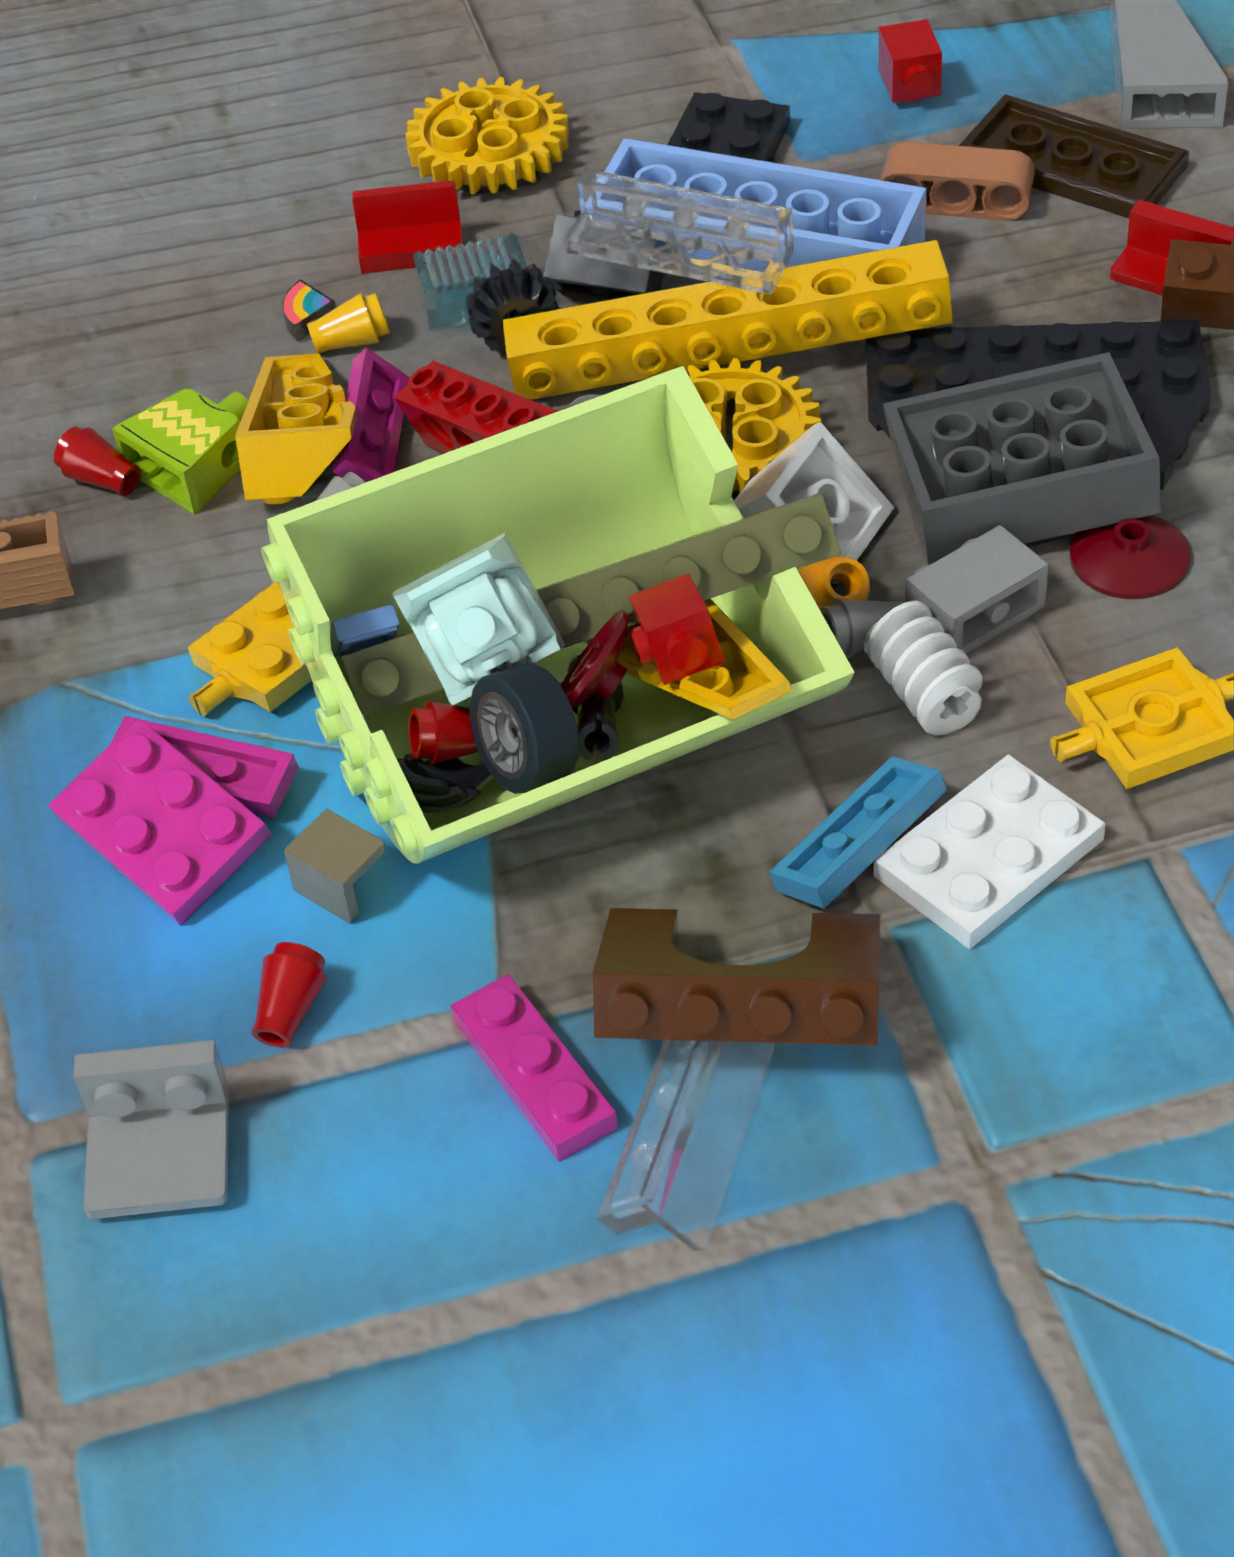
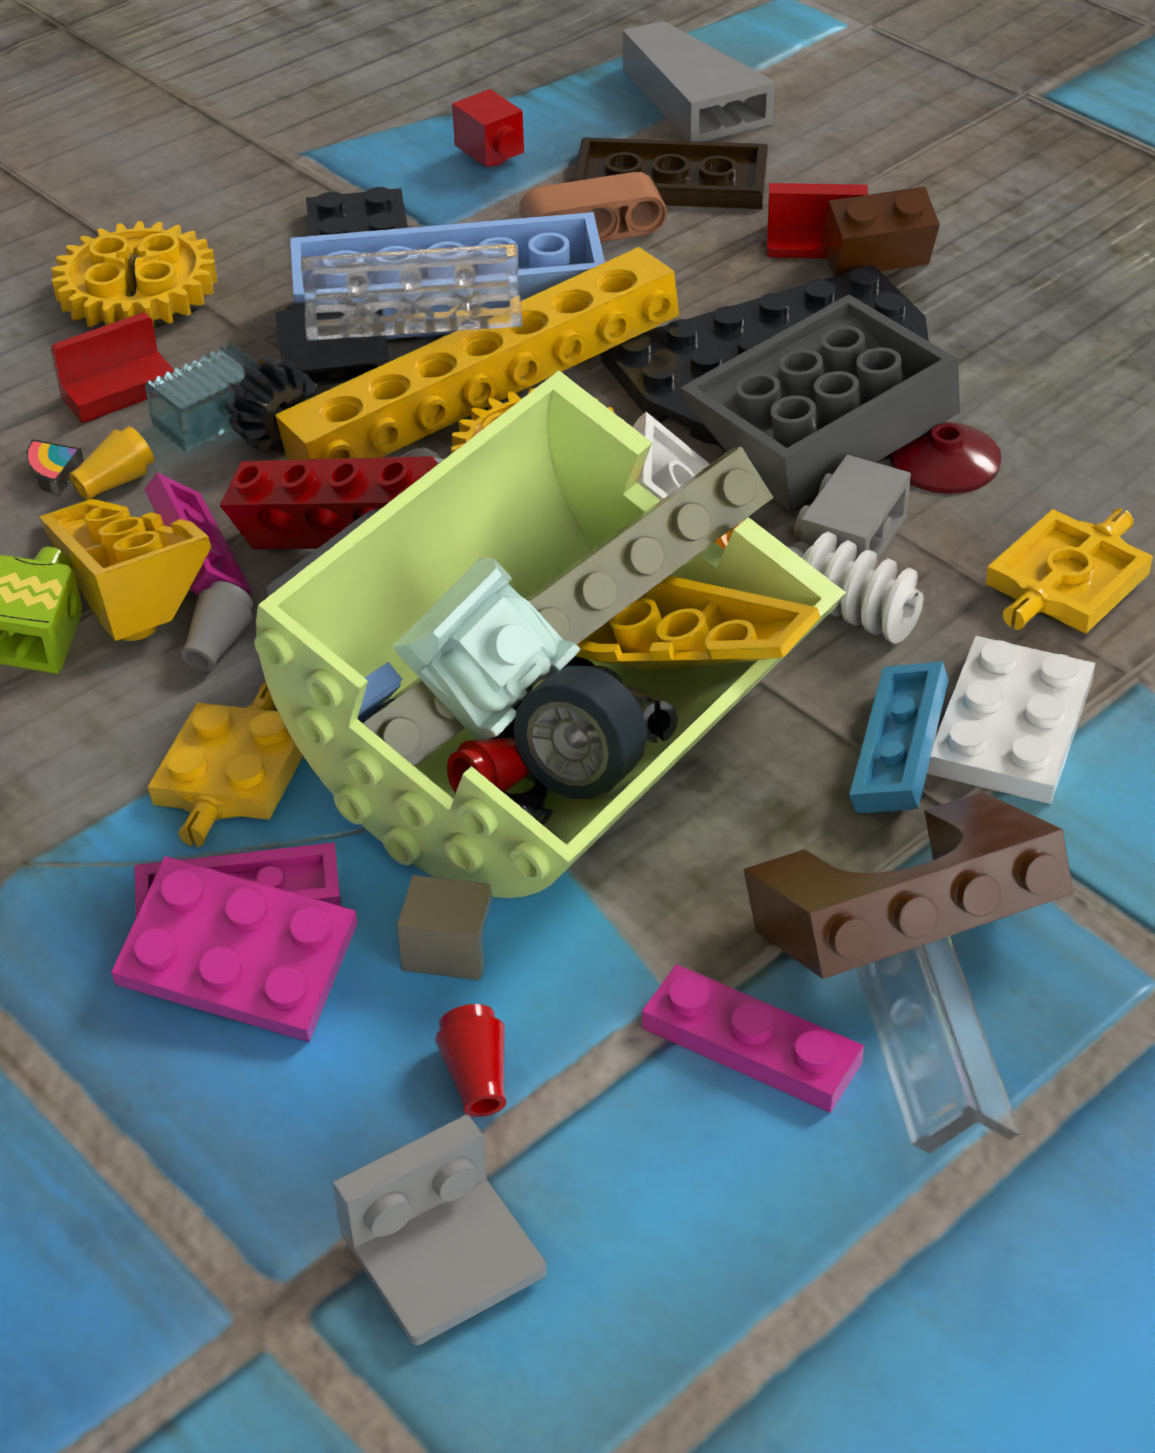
camera: 30 degrees left, 5 degrees down
dark red dish [560,609,629,709] -> none
red brick [628,573,725,685] -> none

